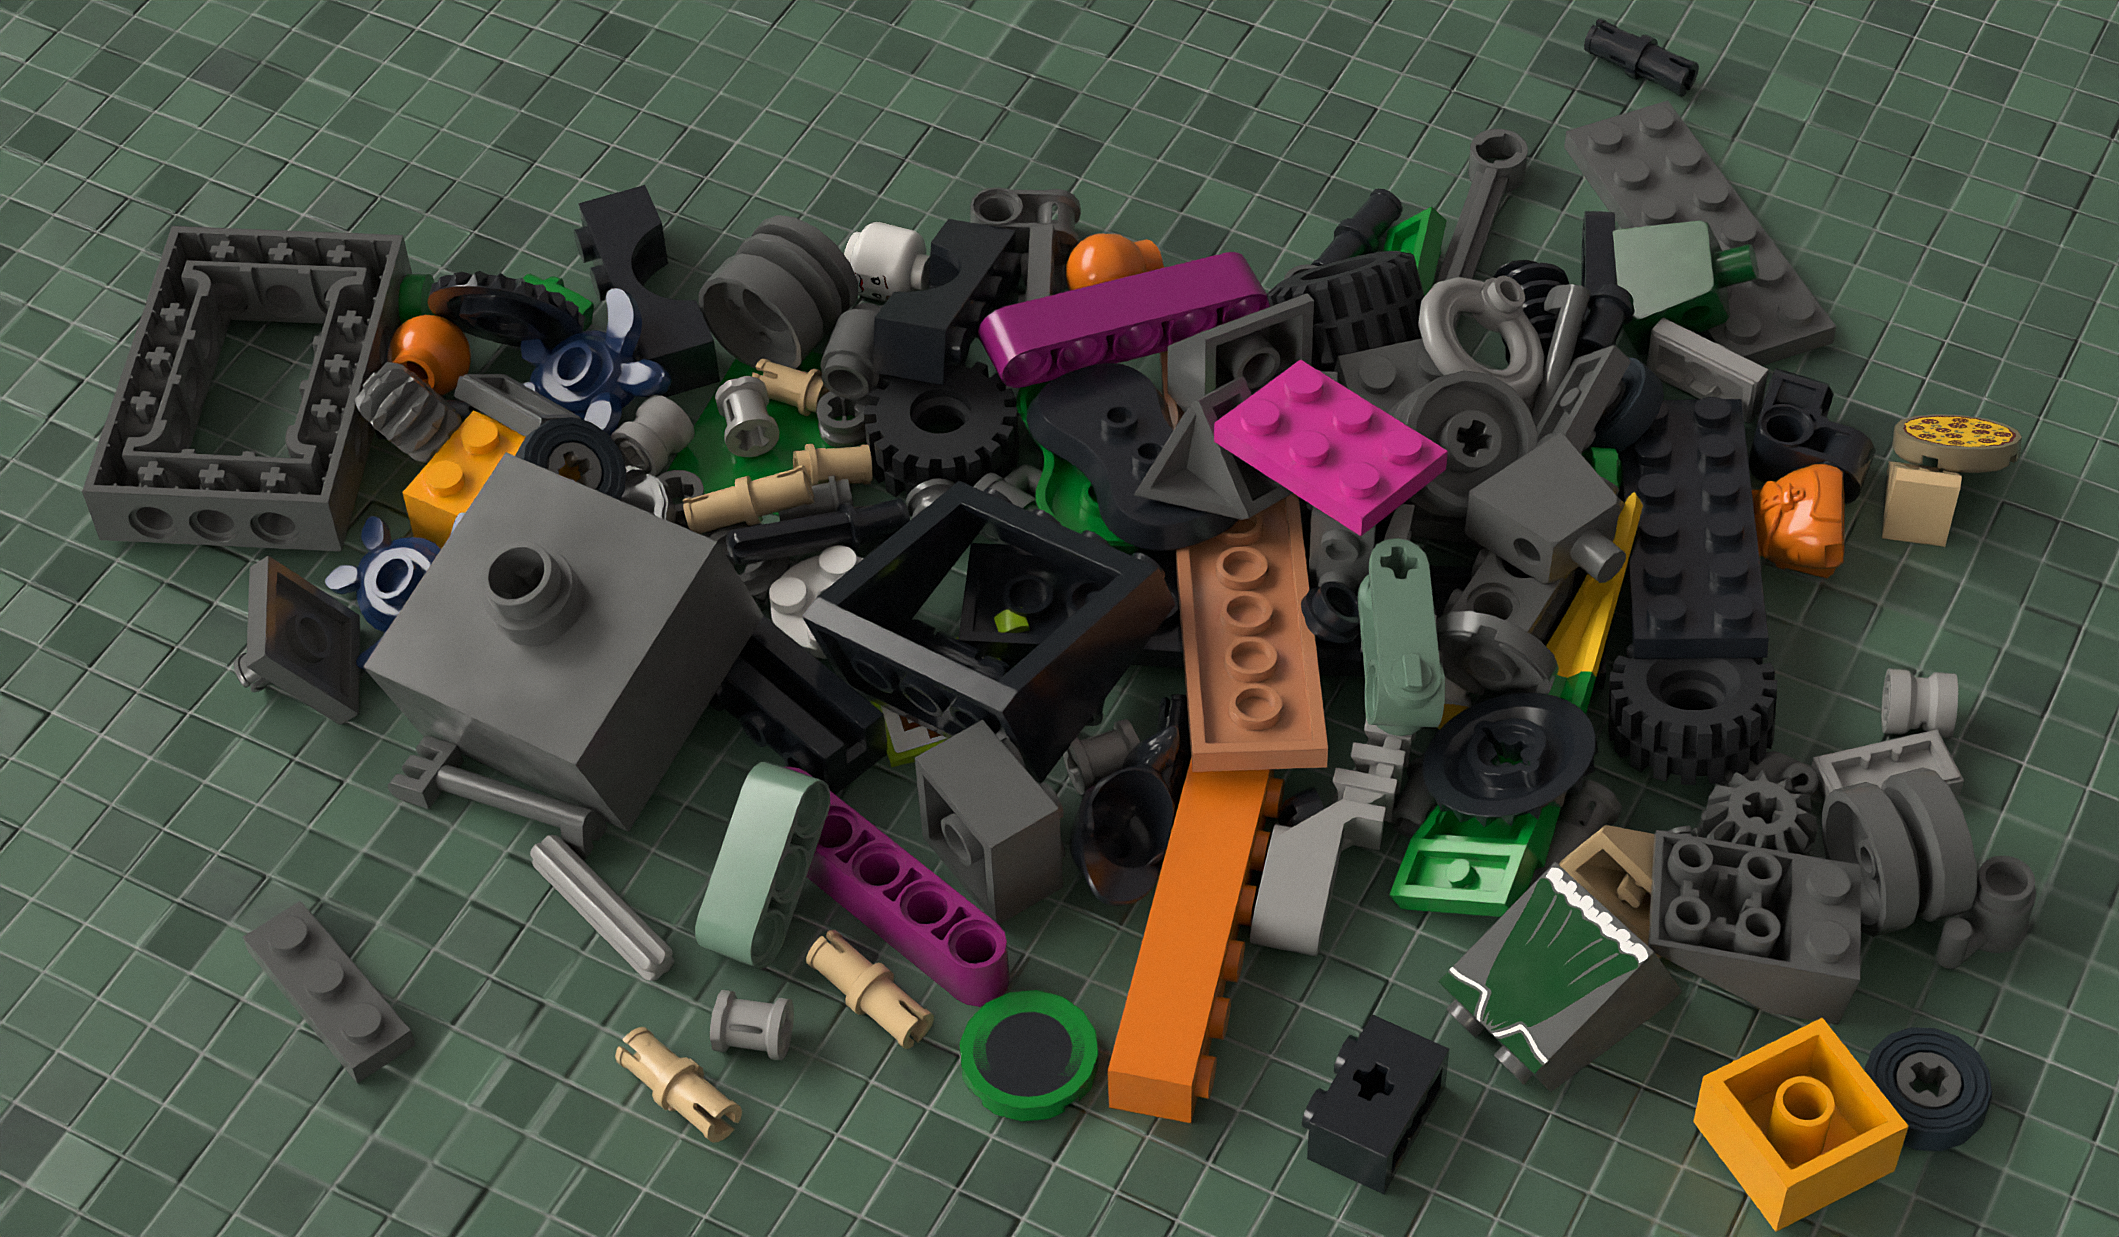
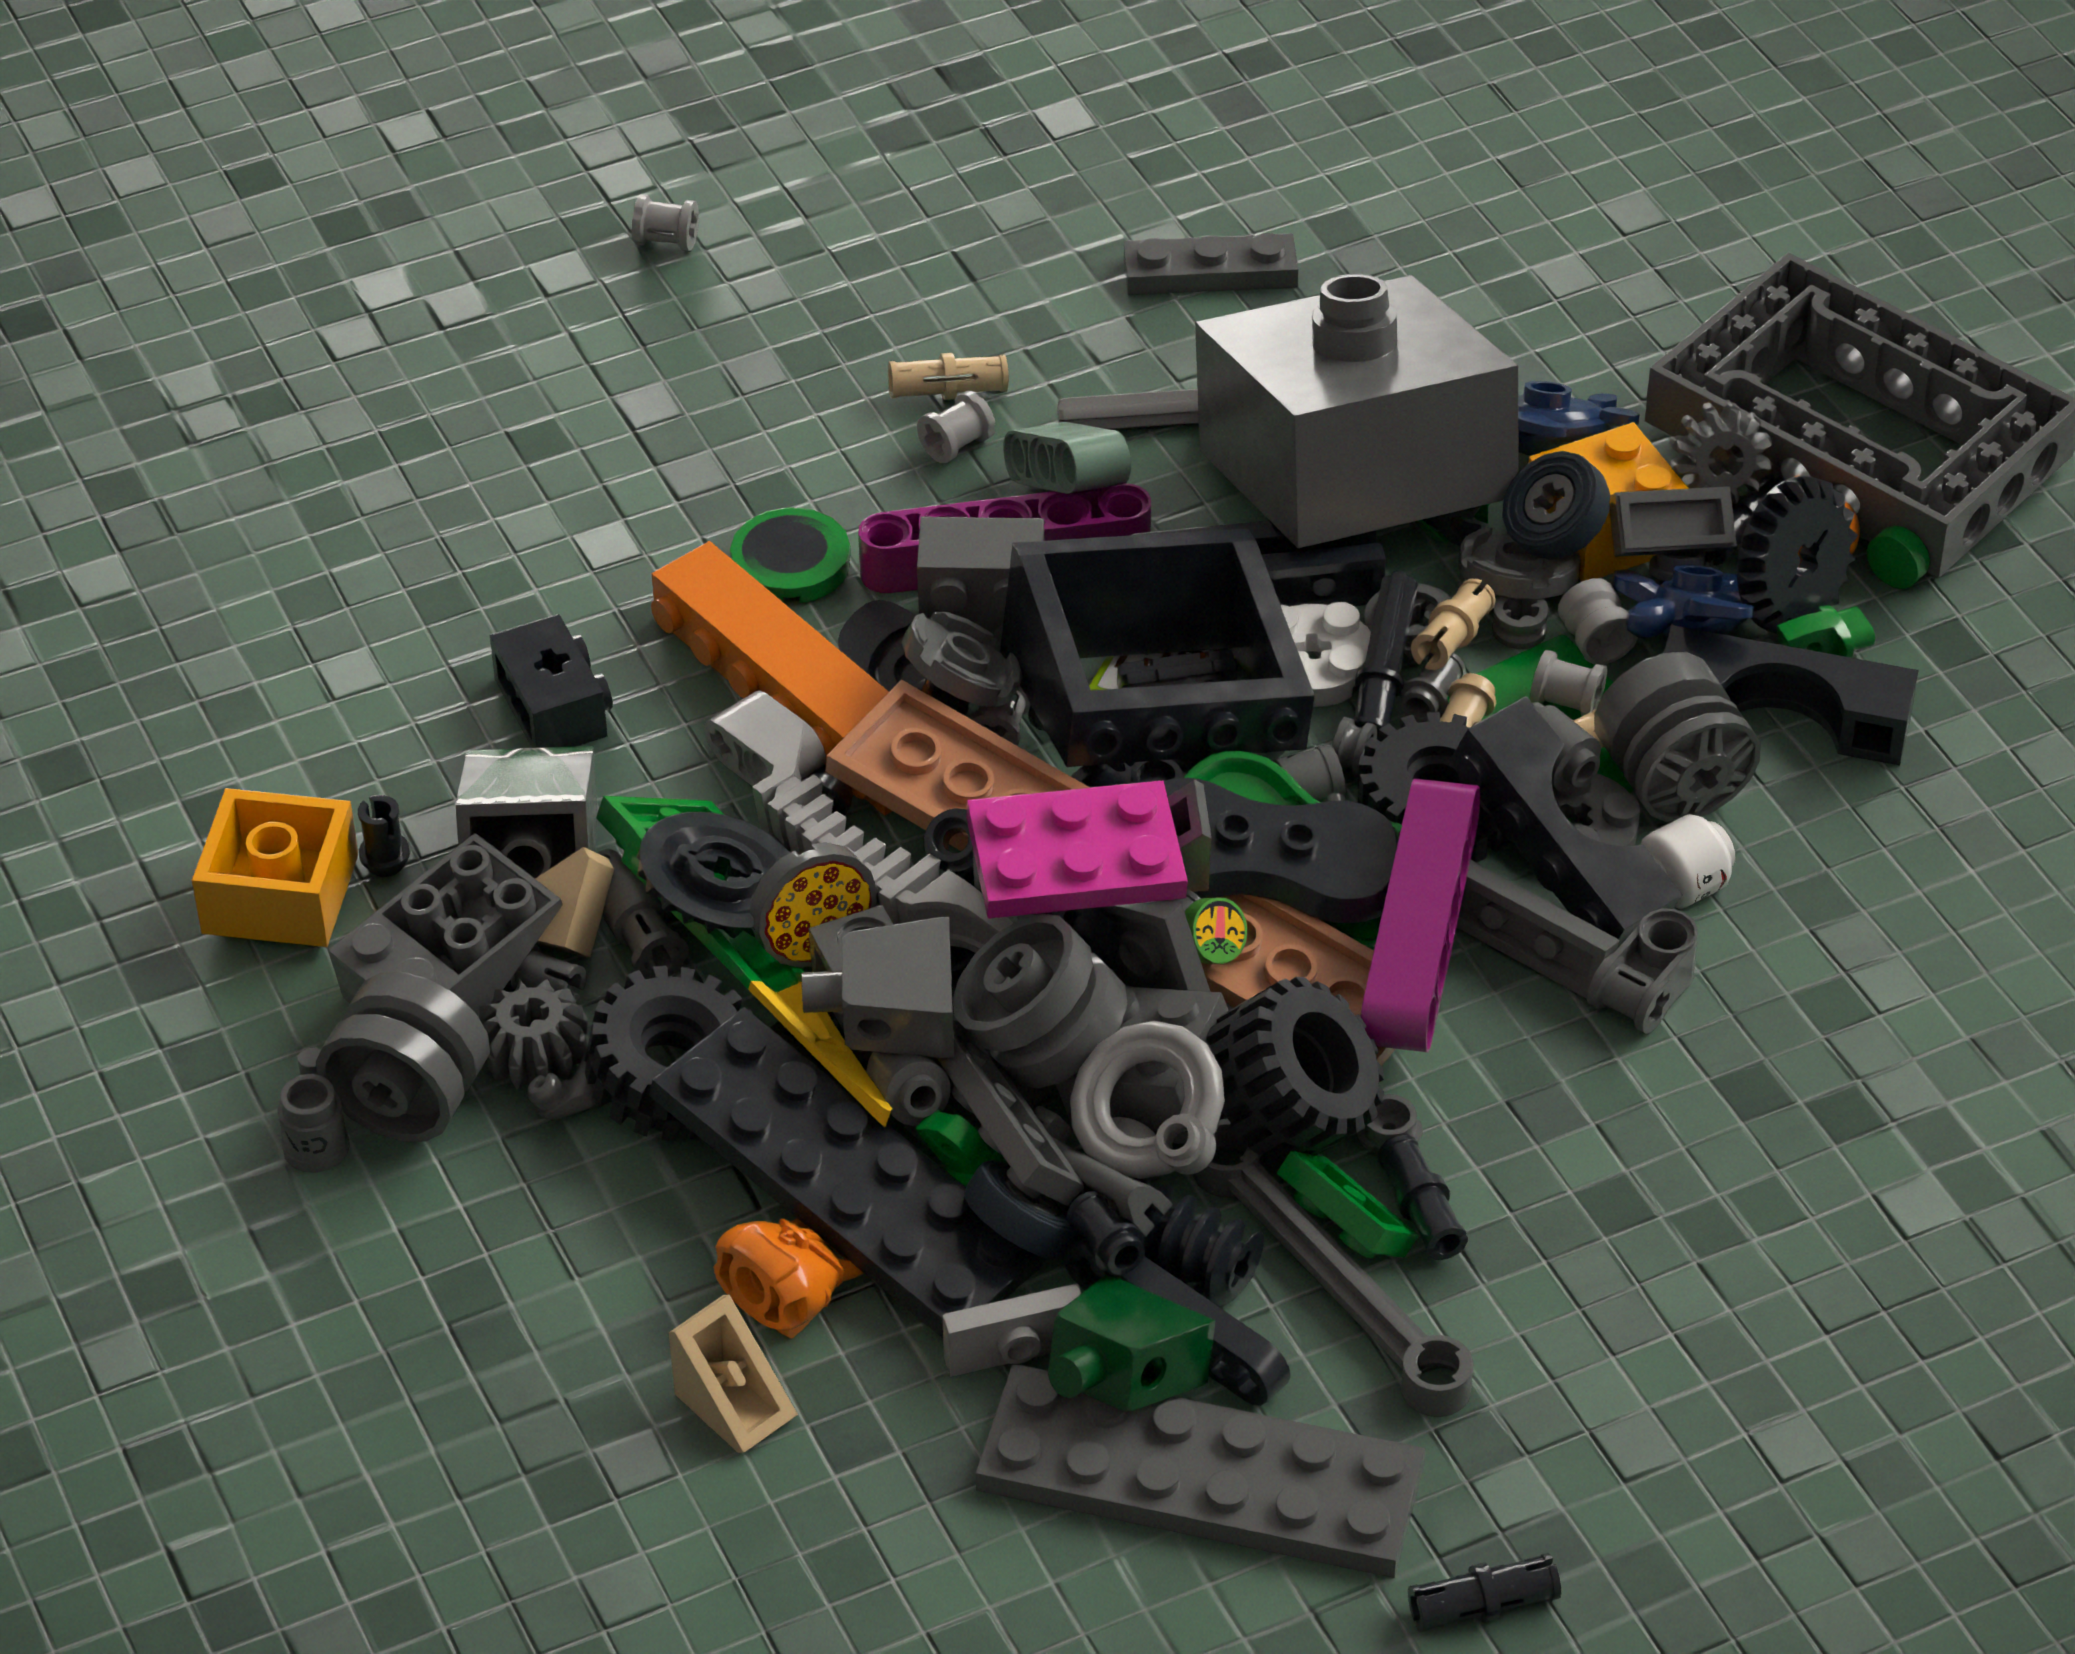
camera: 125 degrees right, 5 degrees down
dark grey tile [234,555,360,725] -> none
tan pin [806,930,934,1049] -> none
orange piece [1066,233,1164,291] -> none
dark grey slope [1168,293,1314,412] -> none
sand green piece [1358,538,1445,736] -> none
black piece [1748,368,1876,504] -> none
light grey plate [1811,729,1964,801] -> none
black bush [1864,1027,1992,1151] -> none
light grey wheel [1881,668,1958,739] -> none
tile [1893,414,2022,473] -> none
none -> black pin [358,795,410,877]
none -> dark grey tile [901,612,1023,707]

